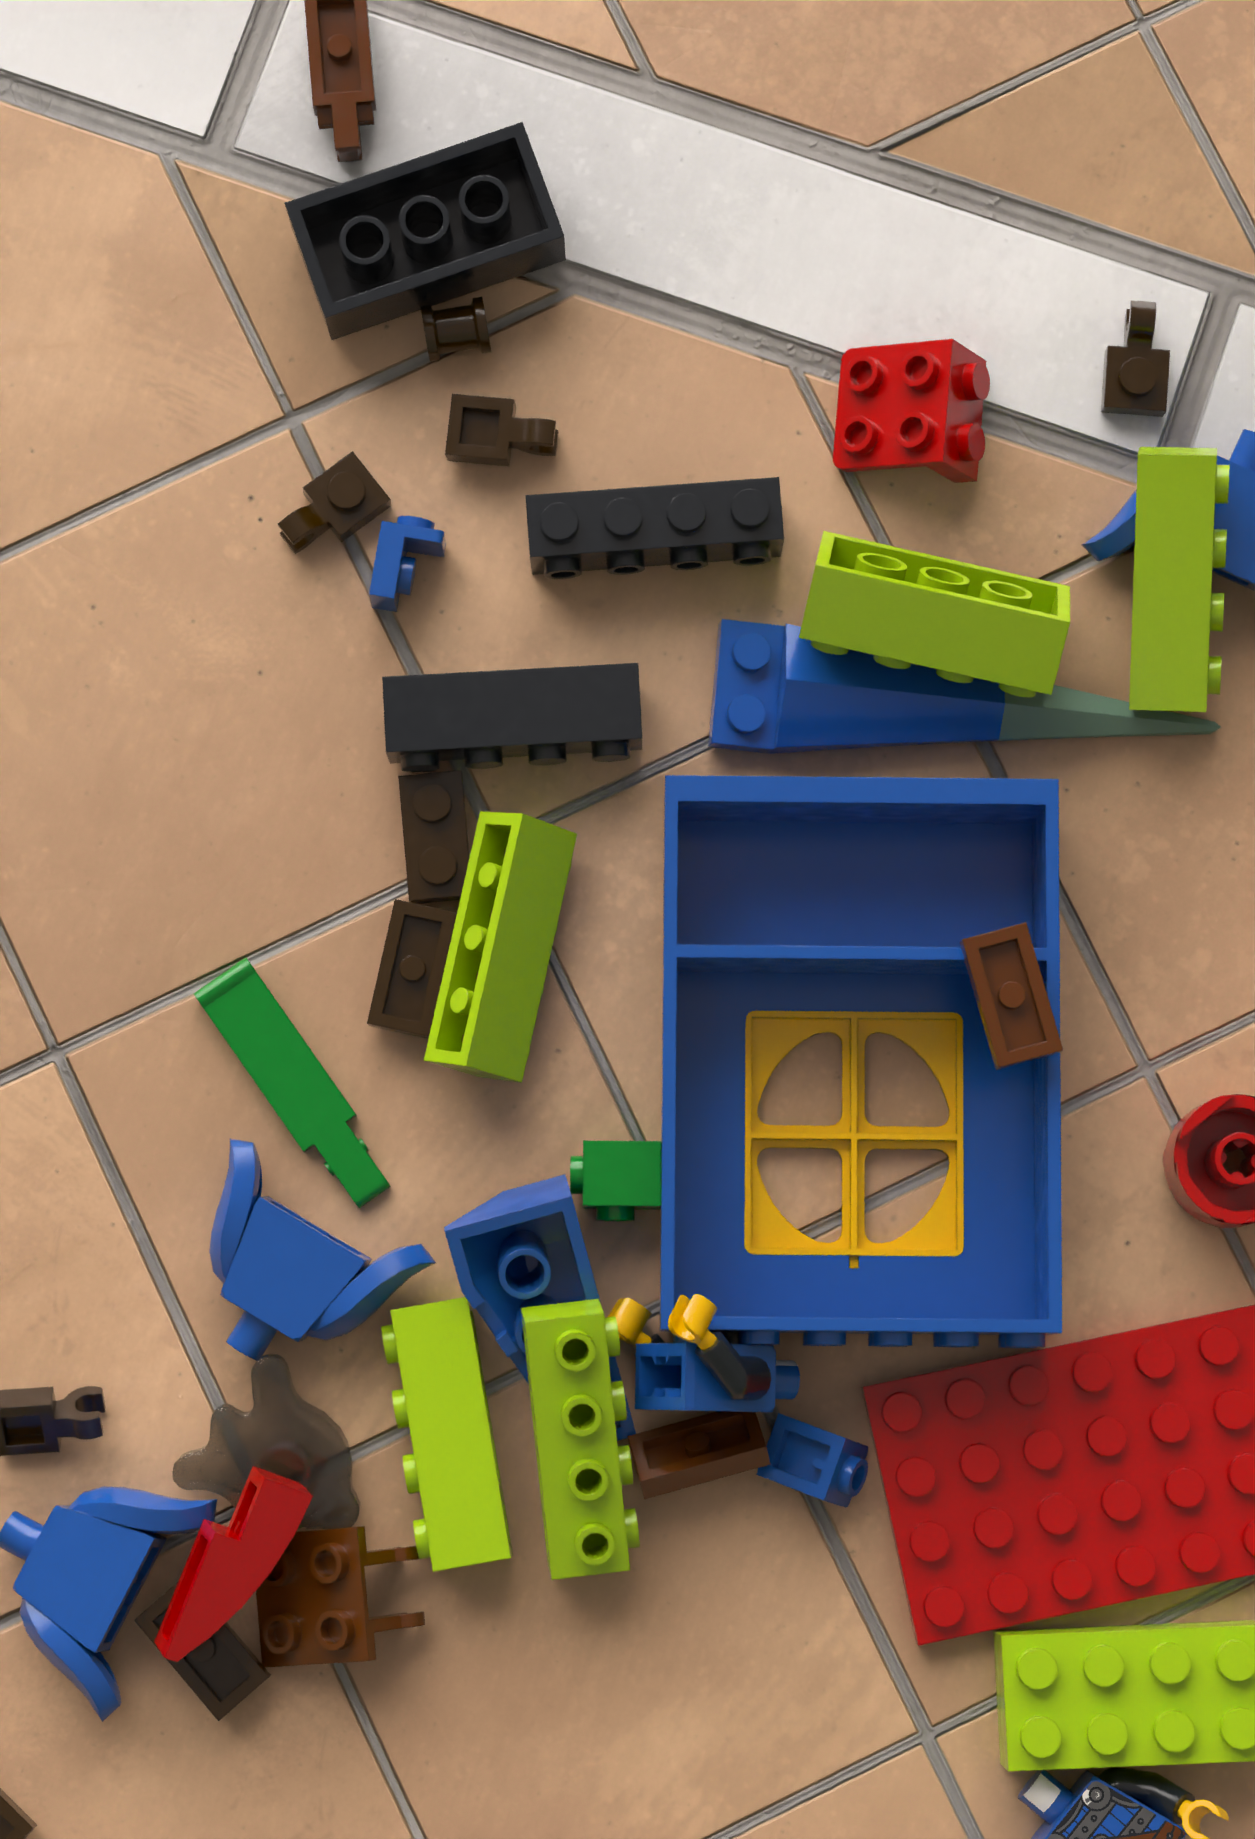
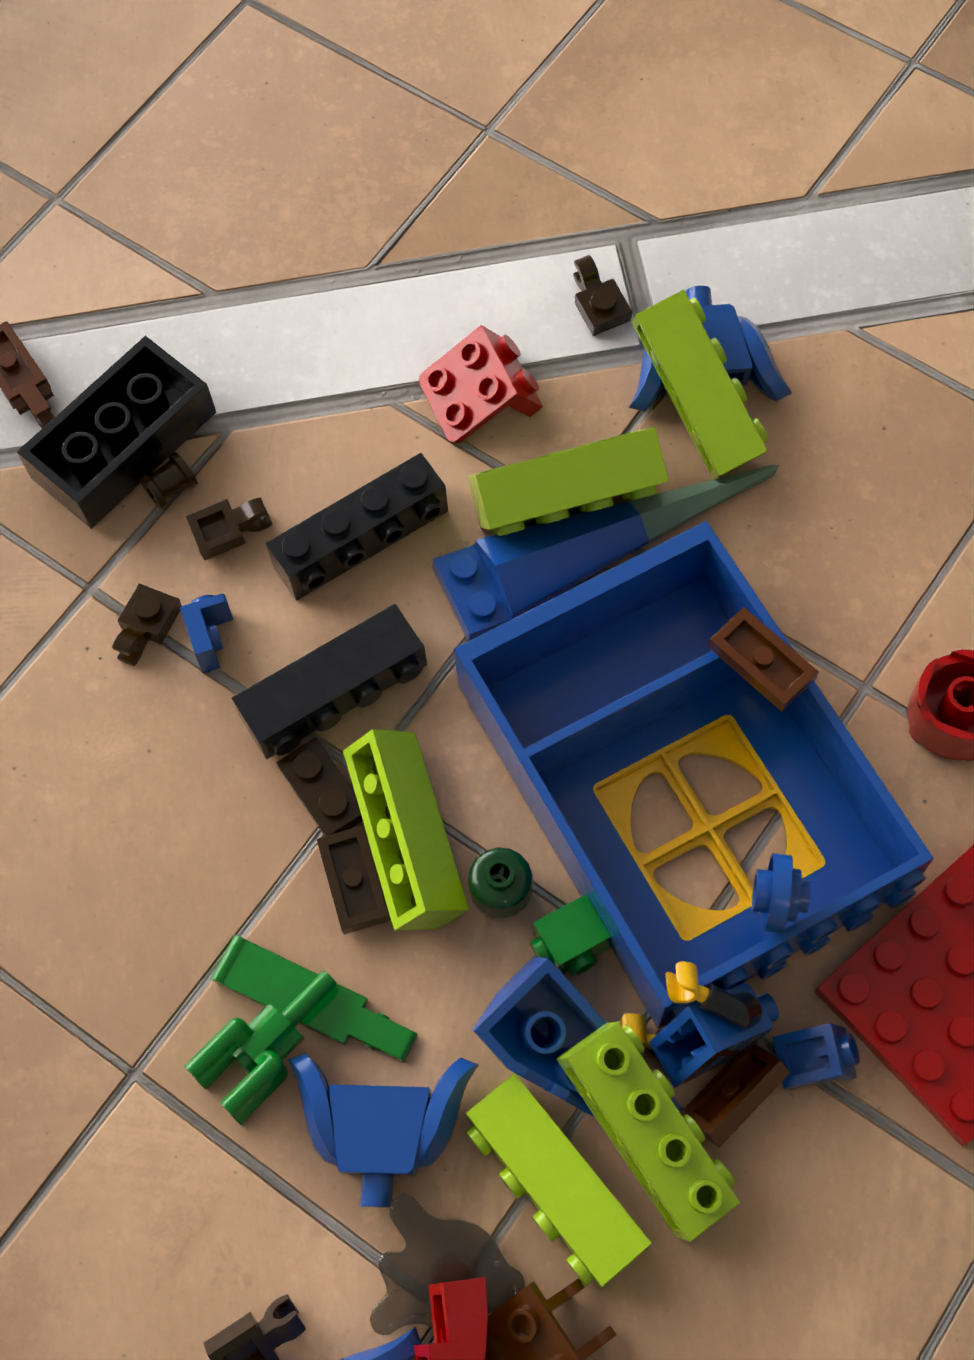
camera: 25 degrees left, 15 degrees down
none -> green plant [184,970,337,1125]
none -> dark green head [468,847,533,918]
none -> blue plate [752,853,811,934]

